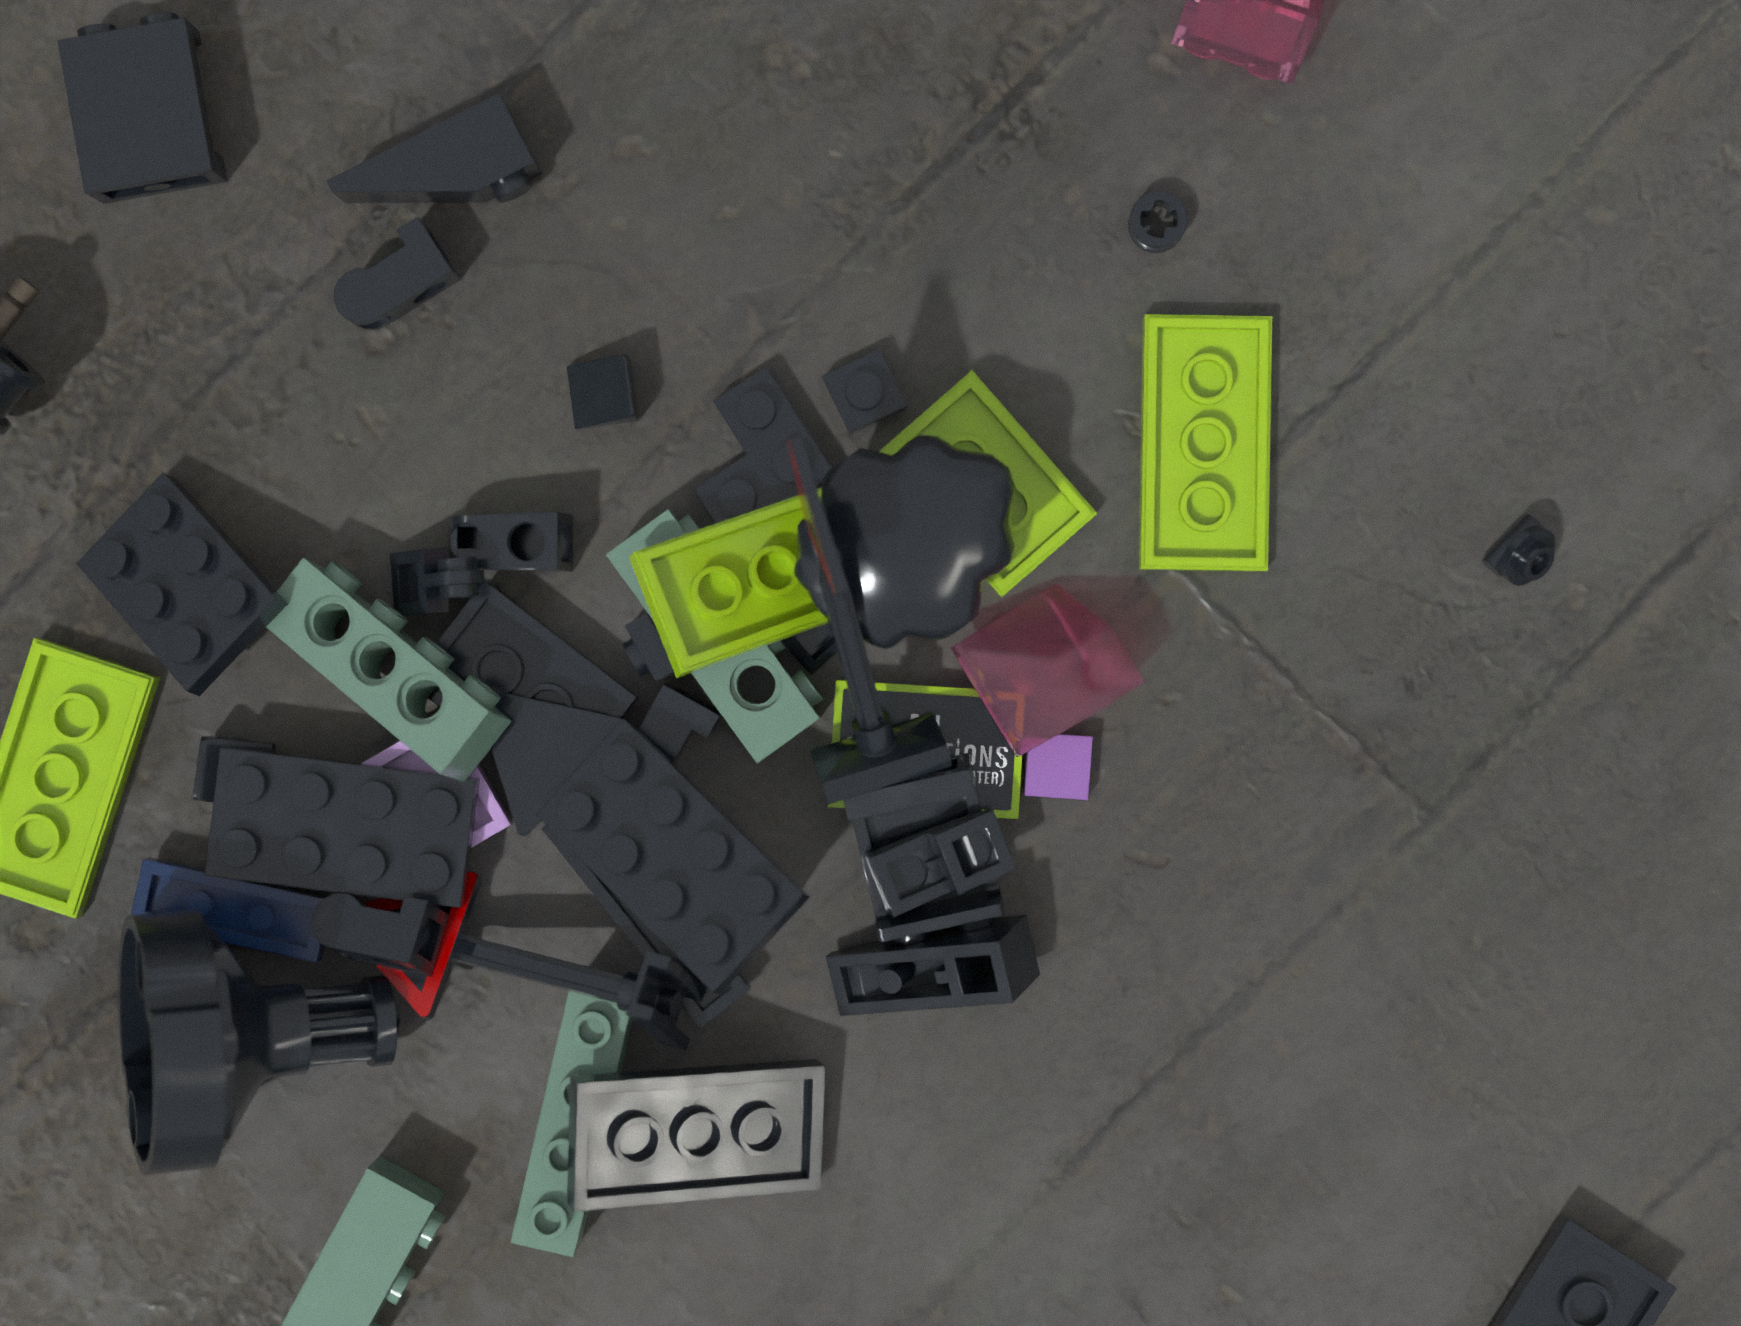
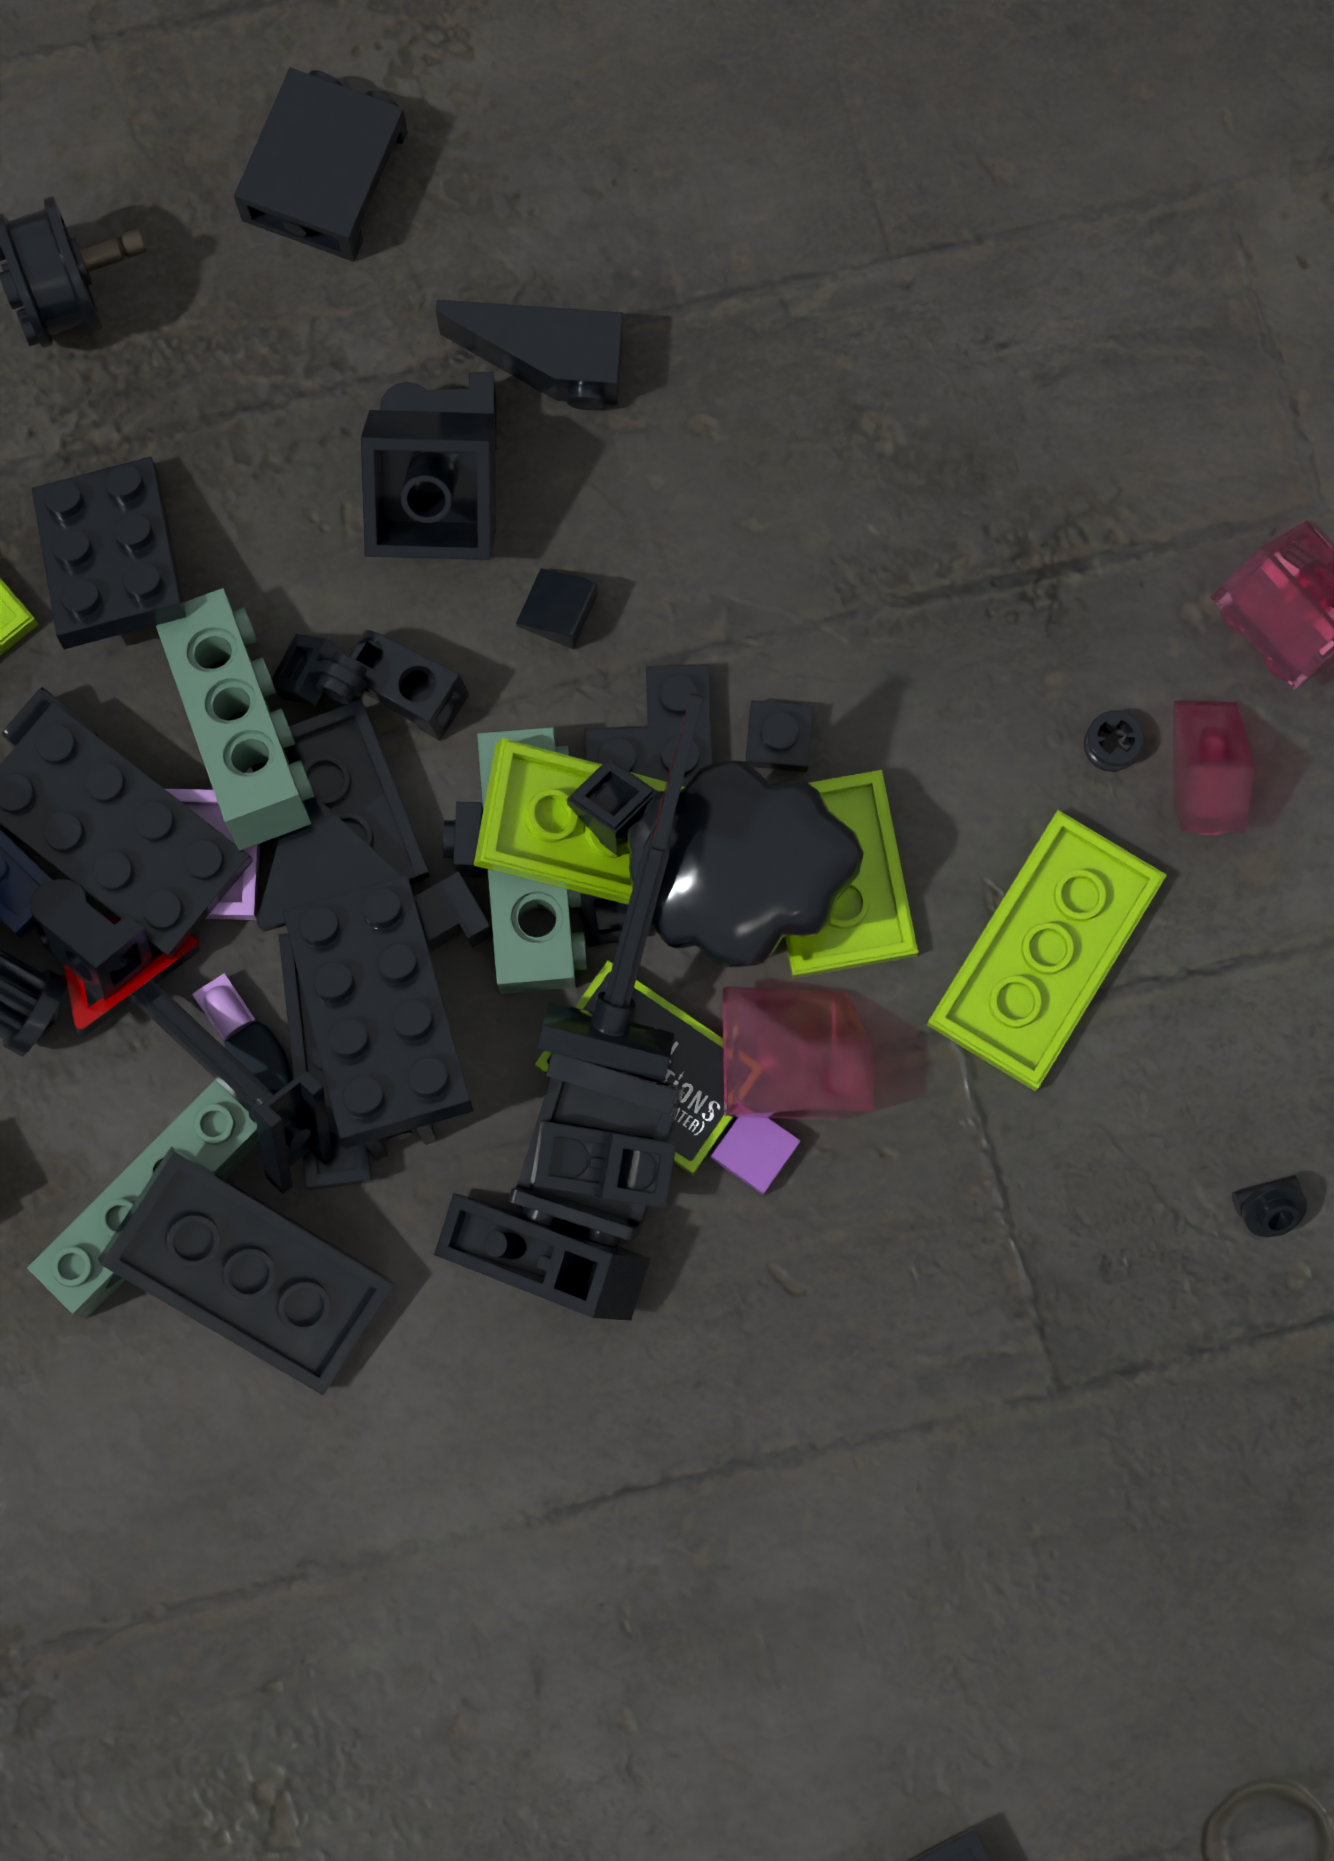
camera: 30 degrees right, 10 degrees down
none -> piece [192,973,292,1091]
none -> black brick [361,410,496,560]
none -> black slope [567,758,658,857]
none -> clear pink slope [1173,701,1255,836]

